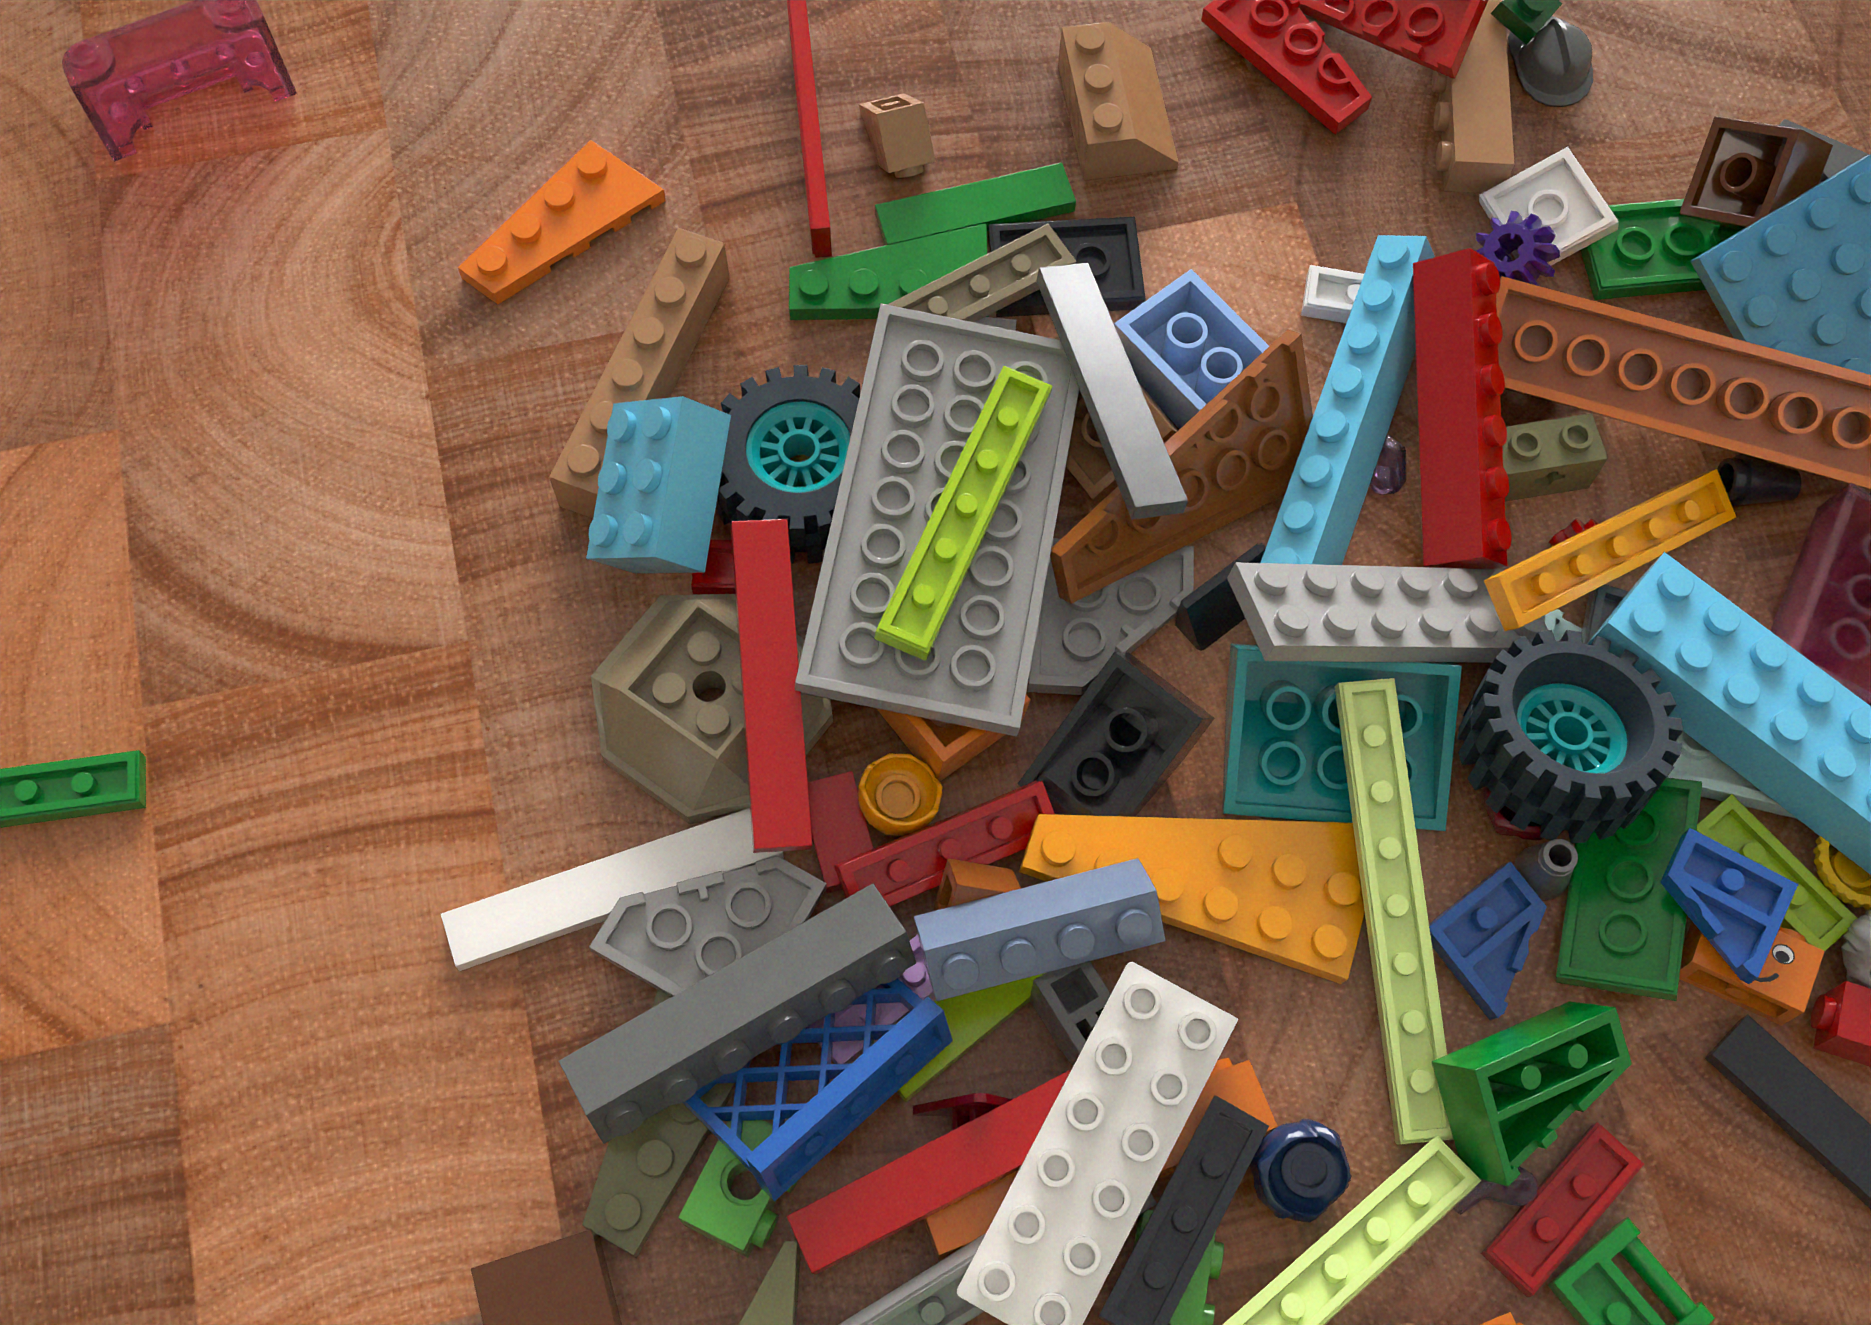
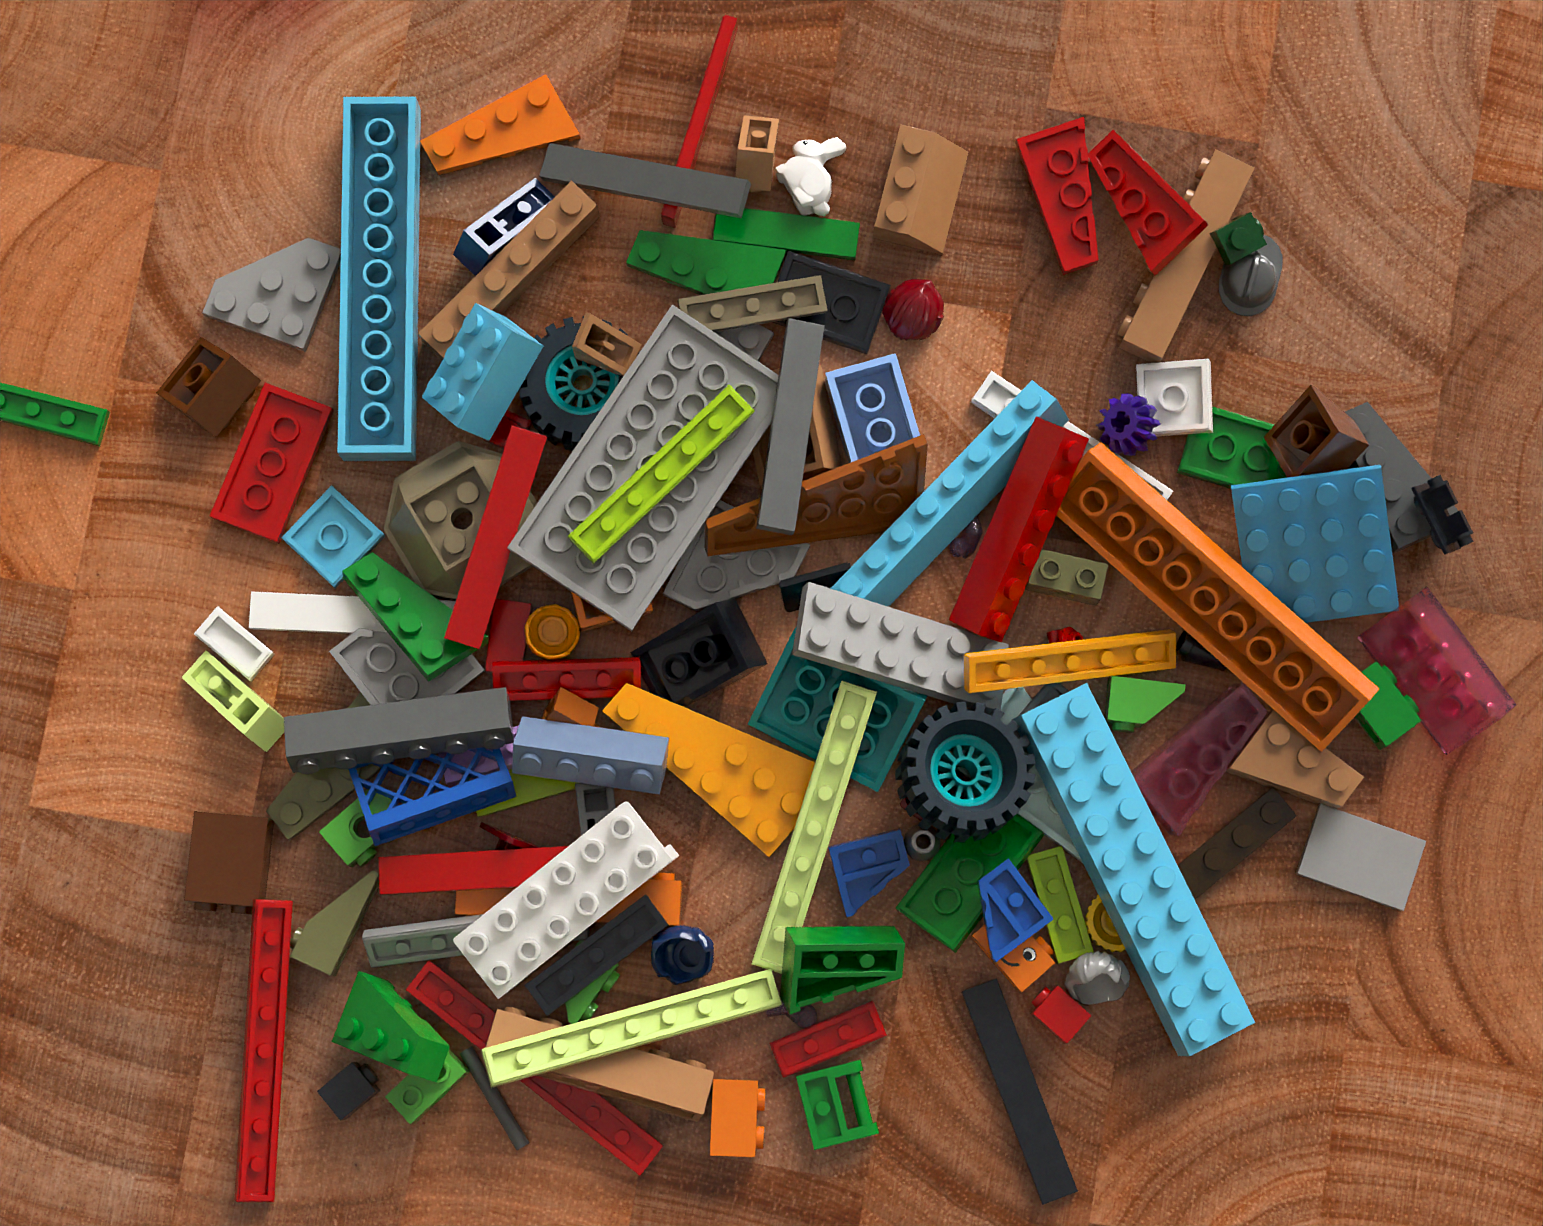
camera: 25 degrees right, 15 degrees up
none -> reddish brown slope [156,337,261,437]
none -> yellowish green slope [182,650,284,752]
none -> white tile [194,606,275,681]
none -> light grey plate [202,238,341,352]
none -> red plate [209,382,334,544]
none -> medium azure tile [281,485,385,589]
none -> medium azure brick [337,97,421,461]
none -> green wing [342,552,489,682]
none -> dark blue slope [453,178,555,276]
none -> dark grey tile [539,143,751,218]
none -> medium nougat slope [572,313,642,377]
none -> white animal [774,137,846,216]
none -> dark red hair [882,279,944,340]
none -> bright green slope [1104,676,1186,733]

